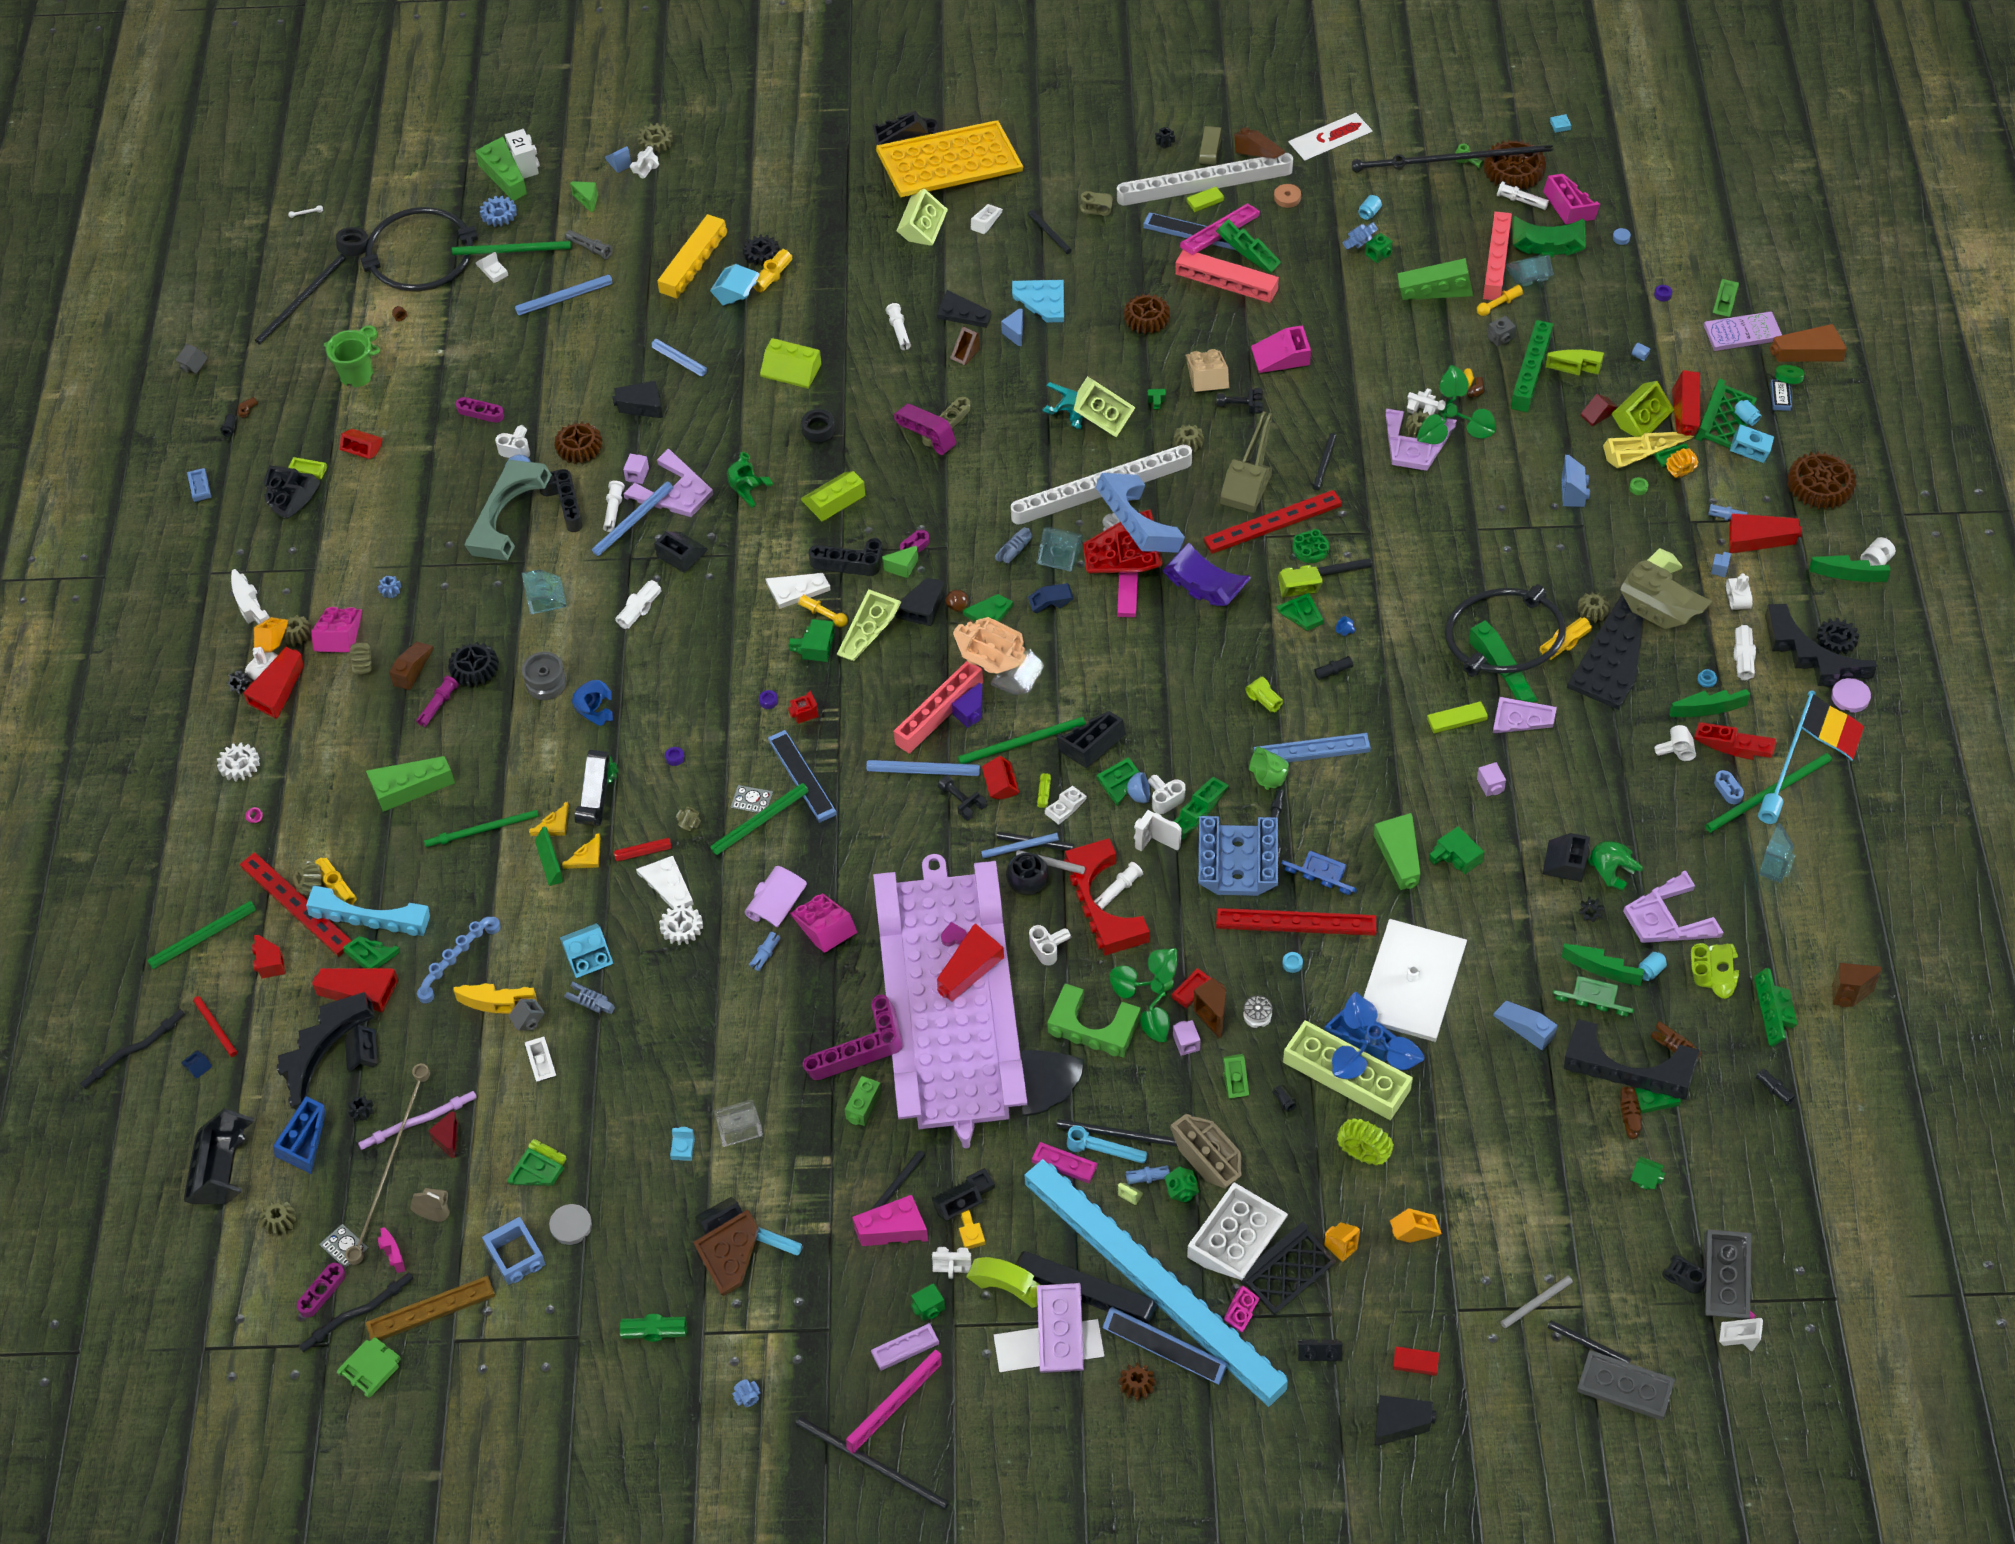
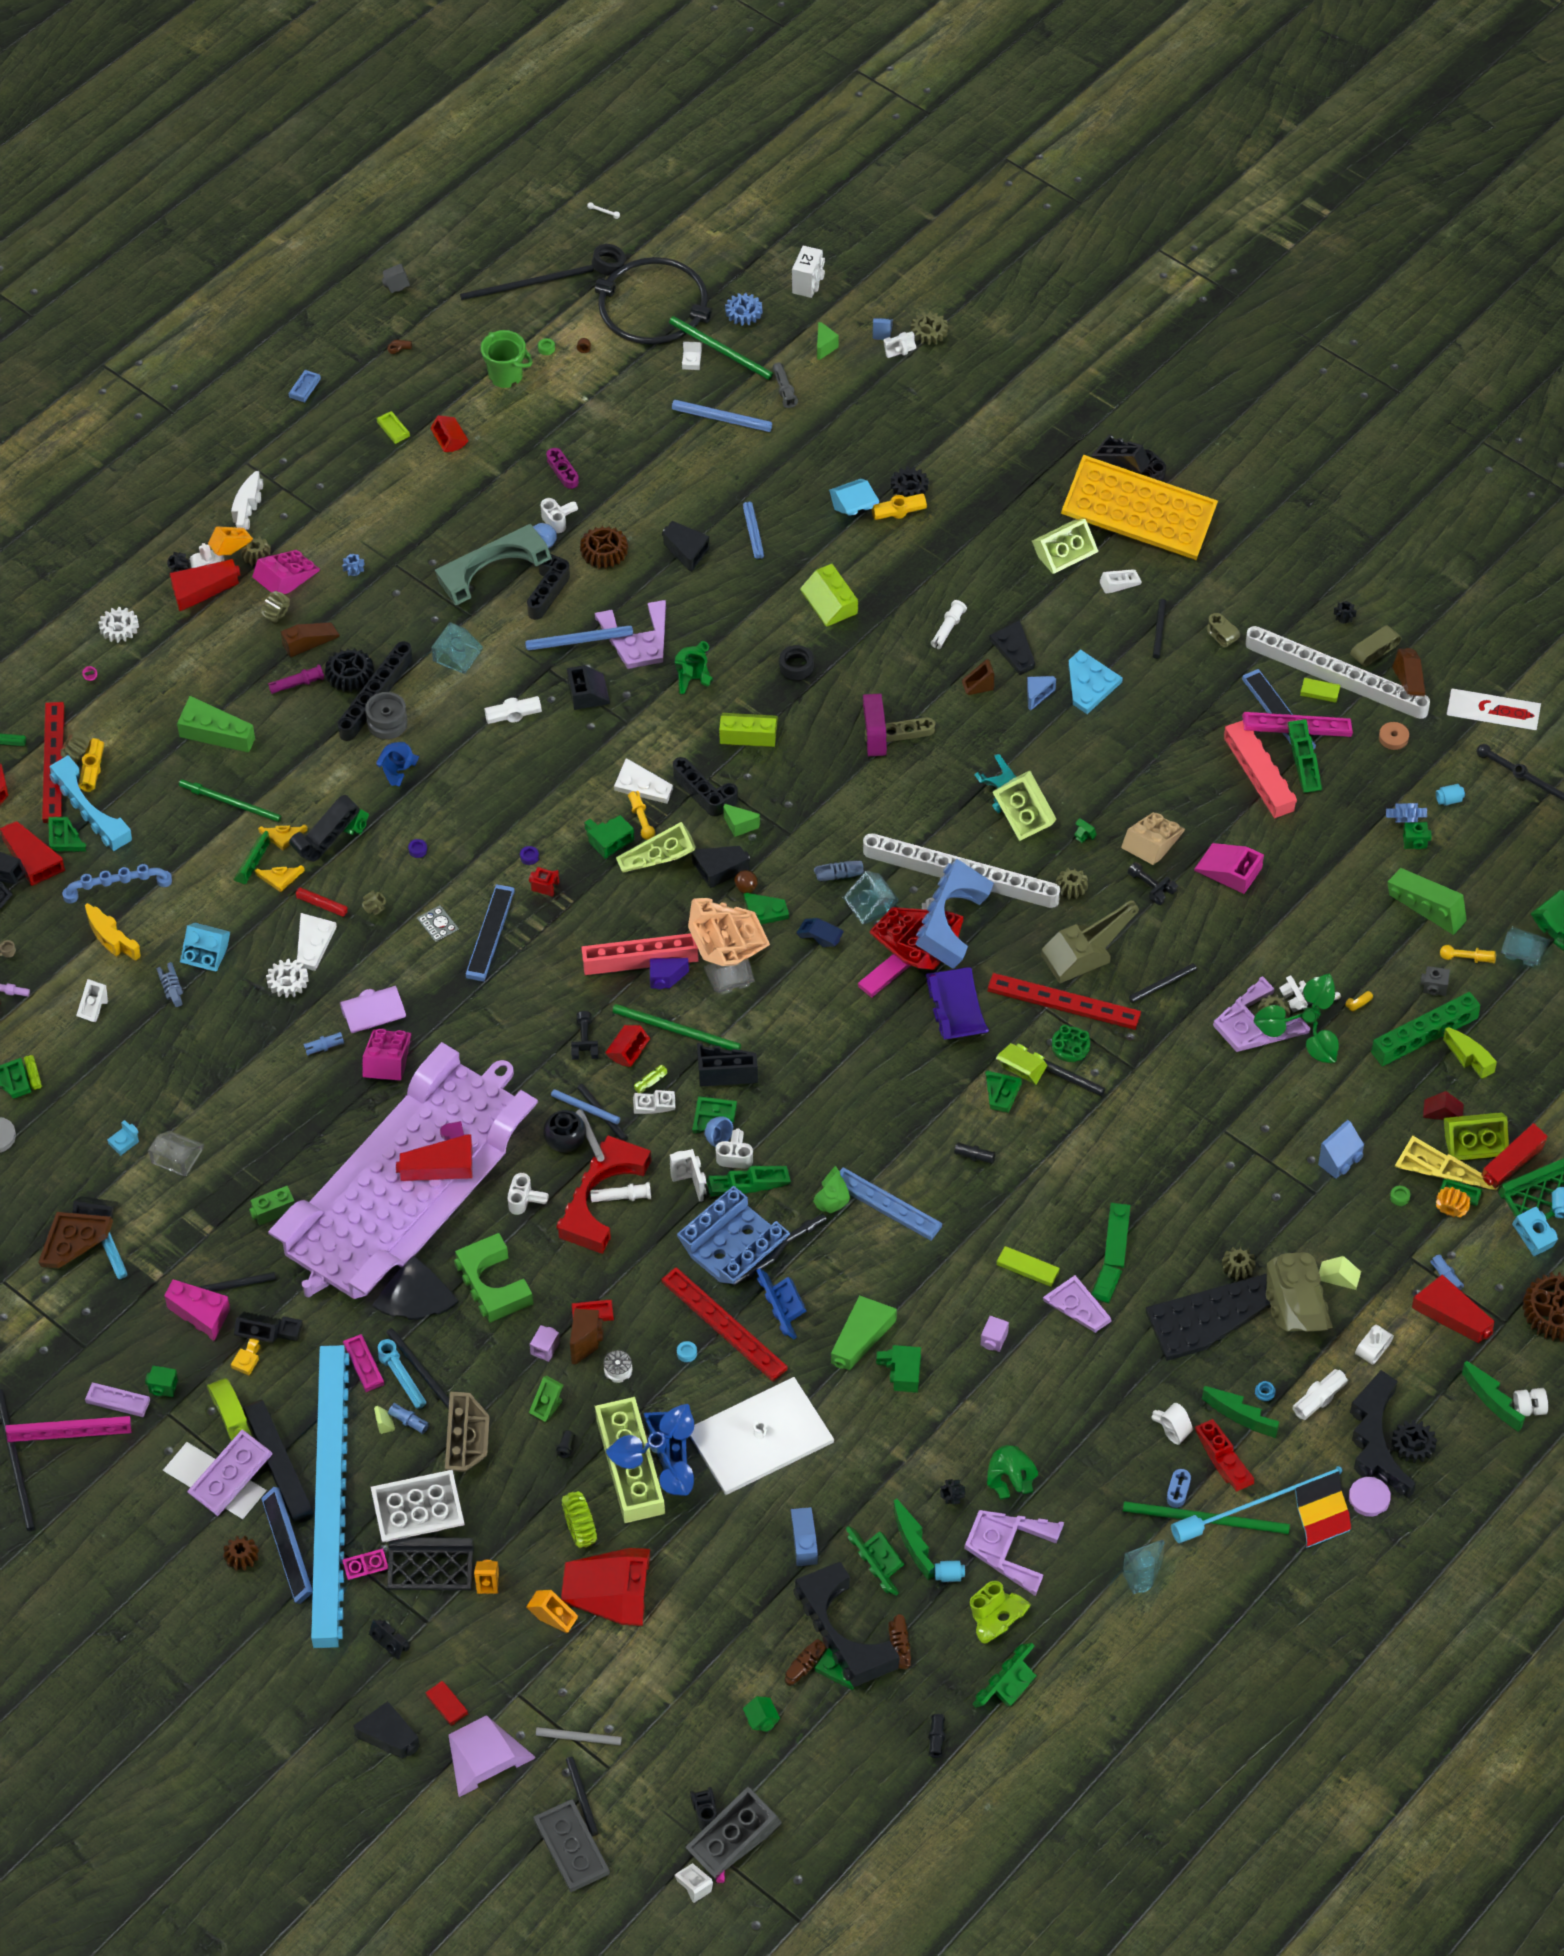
camera: 40 degrees right, 0 degrees up
black pin [220,414,237,437] -> none
black brick [264,465,321,518] -> none
bright green wedge [475,136,527,201] -> none
dark grey brick [508,999,545,1031] -> none
white pin [603,481,625,532] -> none
lavender brick [623,454,649,484] -> none
yellow brick [657,214,727,298] -> none
green axle [710,783,808,855] -> none
magenta beam [803,994,903,1080] -> none
medium blue axle [866,760,980,776] -> none
magenta beam [900,530,930,553] -> none
white hips [932,1247,971,1279] -> none
green plant [1109,948,1177,1042] -> none
reddish brown gear [1124,294,1170,334] -> none
green brick [1164,1167,1199,1202] -> none
lime piece [1245,677,1283,712] -> none
blue tile [1336,616,1355,636] -> none
black piece [1445,584,1566,677] -> none
reddish brown arm [1467,377,1484,398] -> none
coral brick [1483,212,1512,300] -> none
yellow piece [1540,617,1592,660] -> none
black slope [1542,833,1590,882] -> none
medium blue hose [1631,343,1650,361] -> none
medium blue piece [1711,552,1731,577] -> none
reddish brown slope [1832,963,1882,1007] -> none
none -> black beam [338,641,413,741]
none -> lavender wedge [449,1715,535,1797]
none -> red wedge [561,1548,651,1626]

